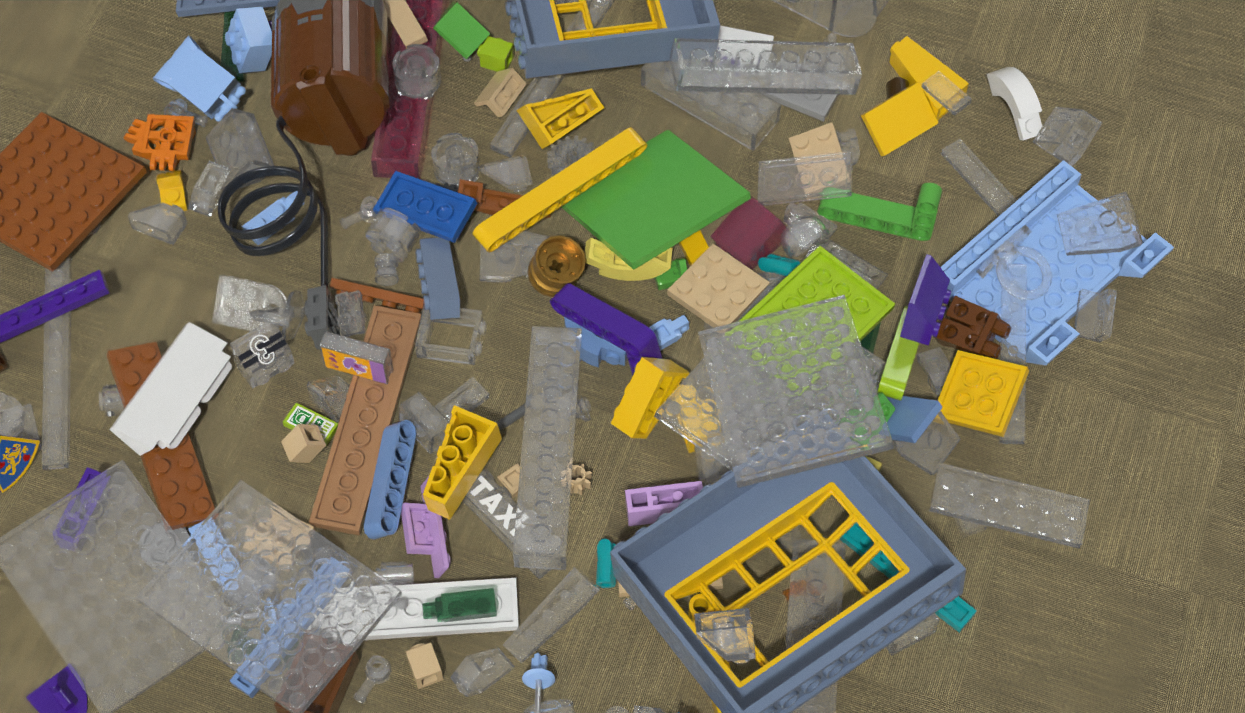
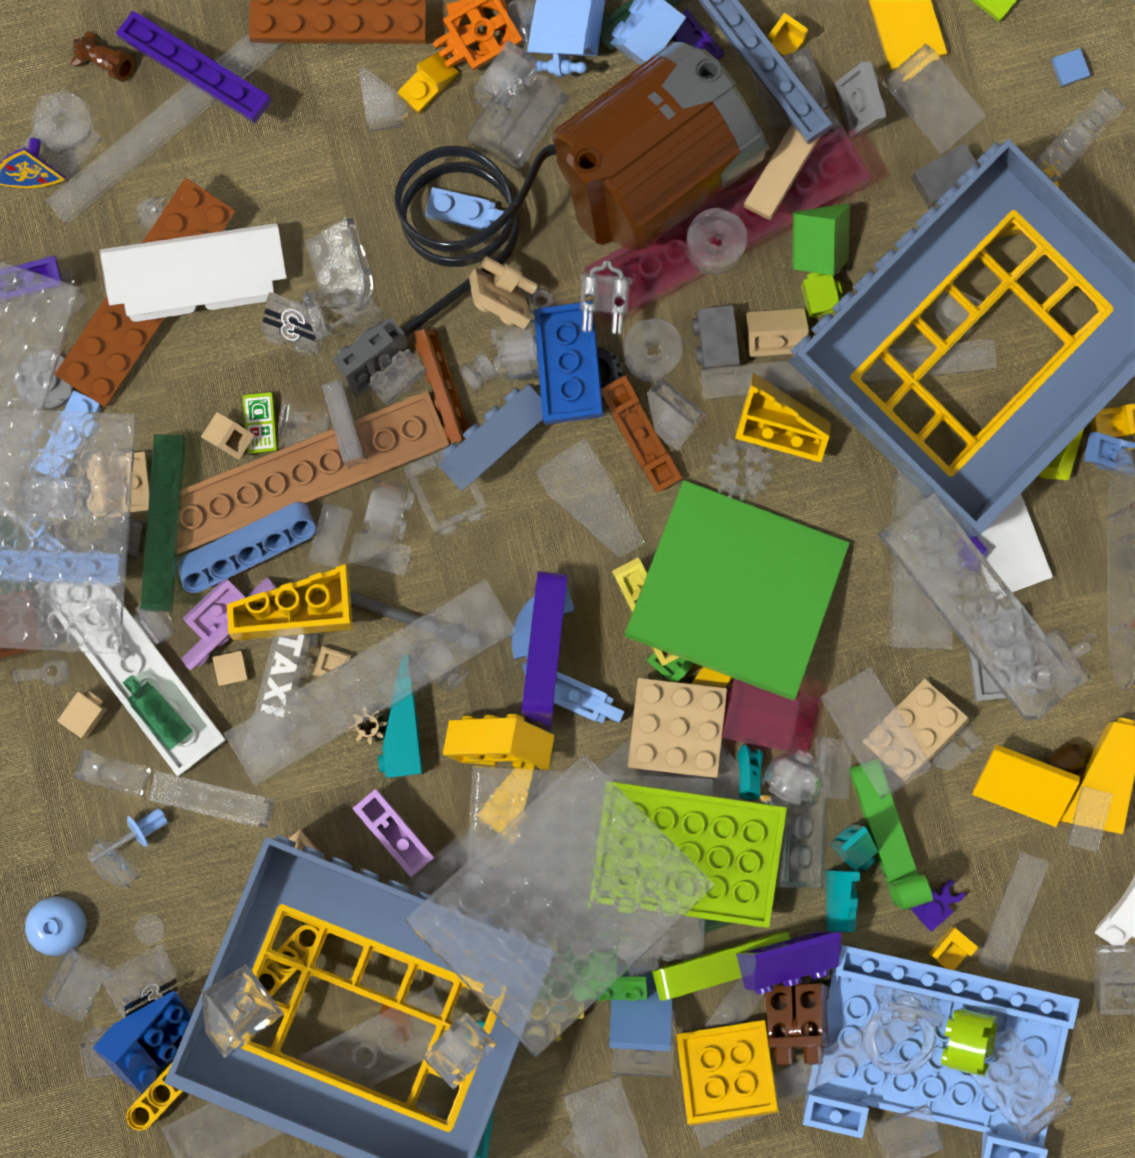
camera: 60 degrees right, 25 degrees up
clear slope [188,160,231,217] -> none
yellow beam [472,127,648,253] -> none
pearl gold wheel [527,235,586,297] -> none
teal bar [596,538,616,588] -> none
none -> clear green plate [140,434,186,612]
none -> tan tile [212,651,249,686]
none -> clear brick [360,478,415,544]
none -> teal slope [378,655,423,778]
none -> clear brick [422,1012,498,1089]
none -> tan plate [469,256,538,329]
none -> clear slope [474,40,539,115]
none -> clear piece [579,261,633,335]
none -> flat silver brick [692,305,740,372]
none -> teal slope [826,870,860,932]
none -> teal slope [829,824,878,872]
none -> dark purple plate [910,879,965,932]
none -> yellow panel [928,926,978,970]
none -> lime brick [941,1008,997,1077]

